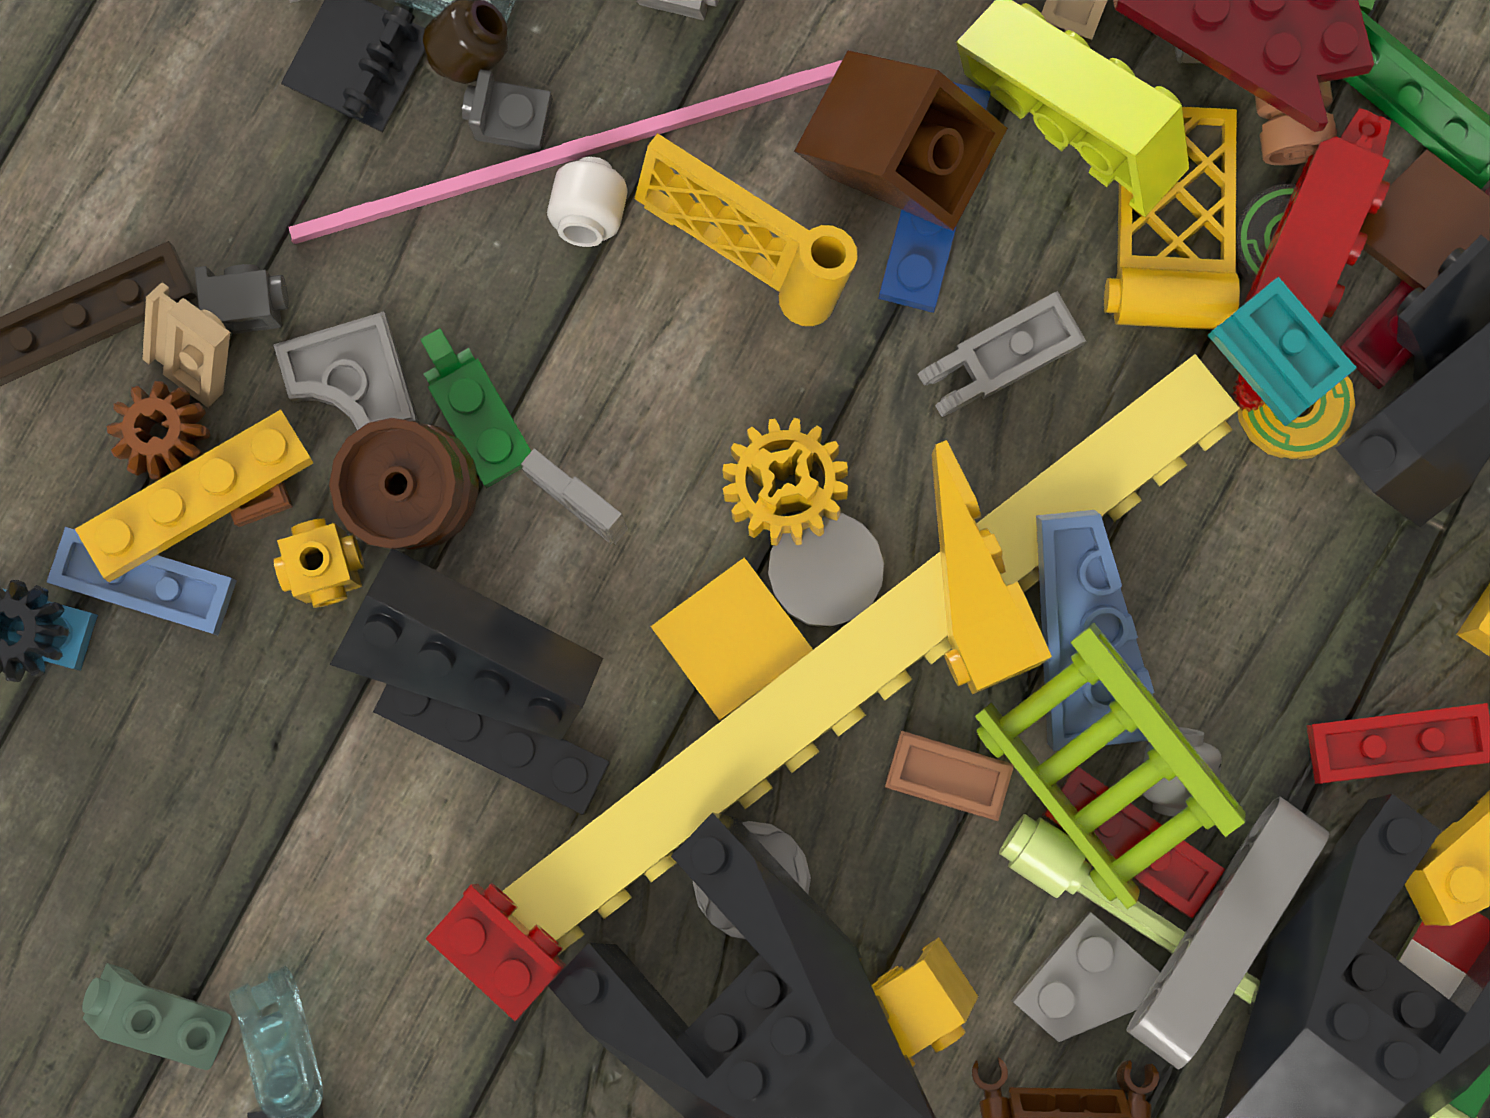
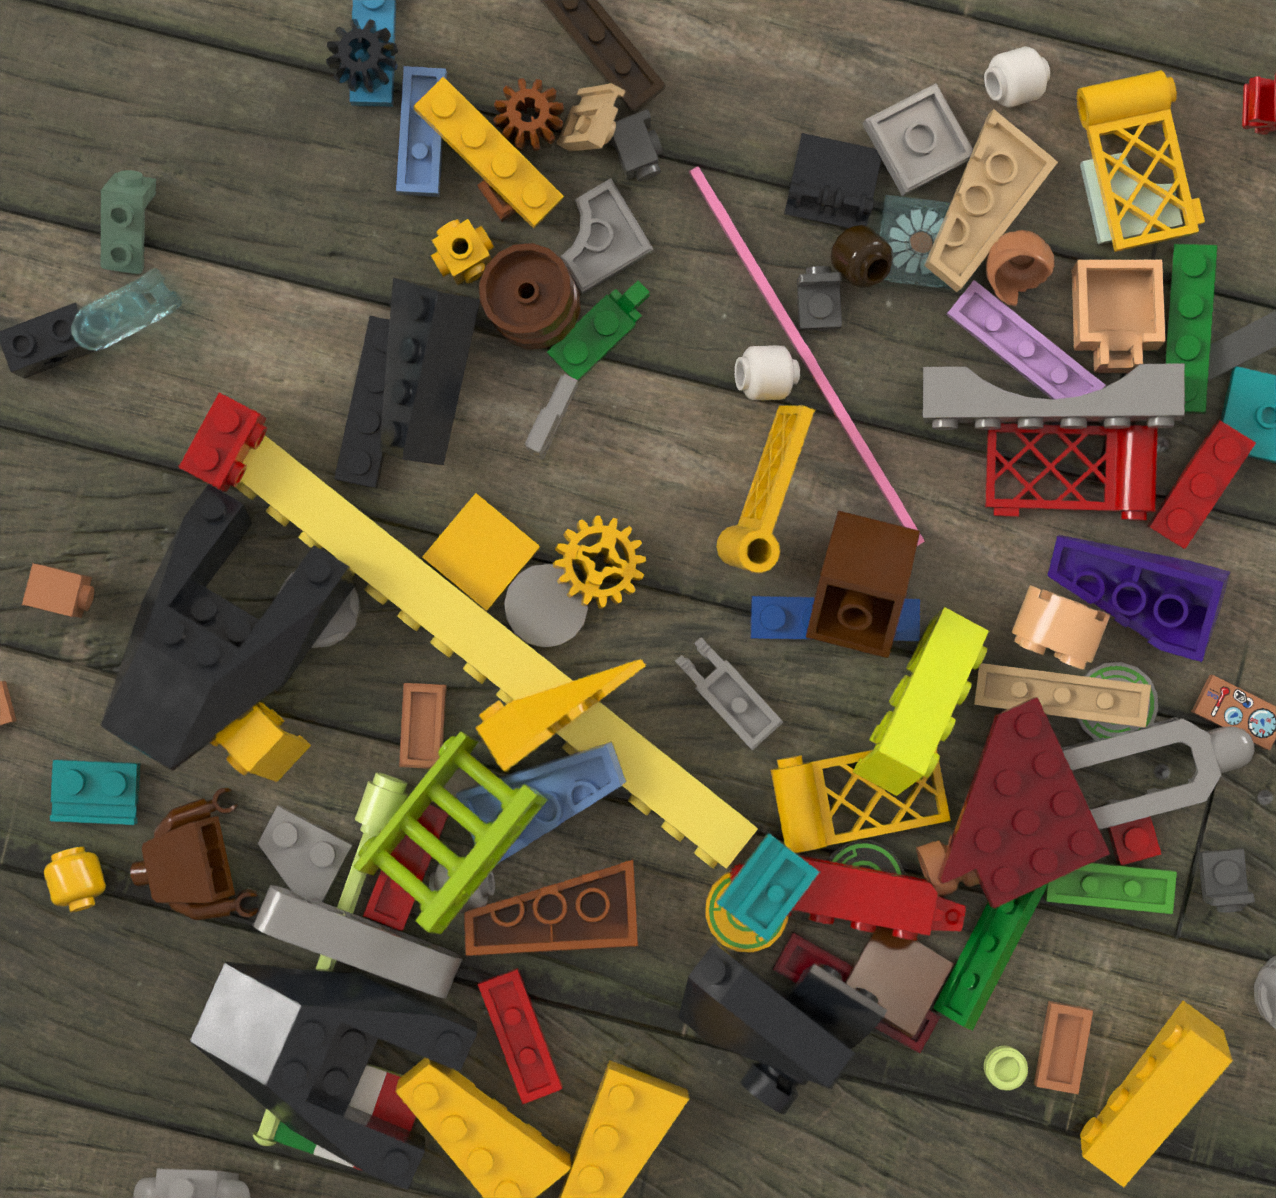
camera: 75 degrees right, 5 degrees up
none -> dark orange wedge [464,860,638,956]

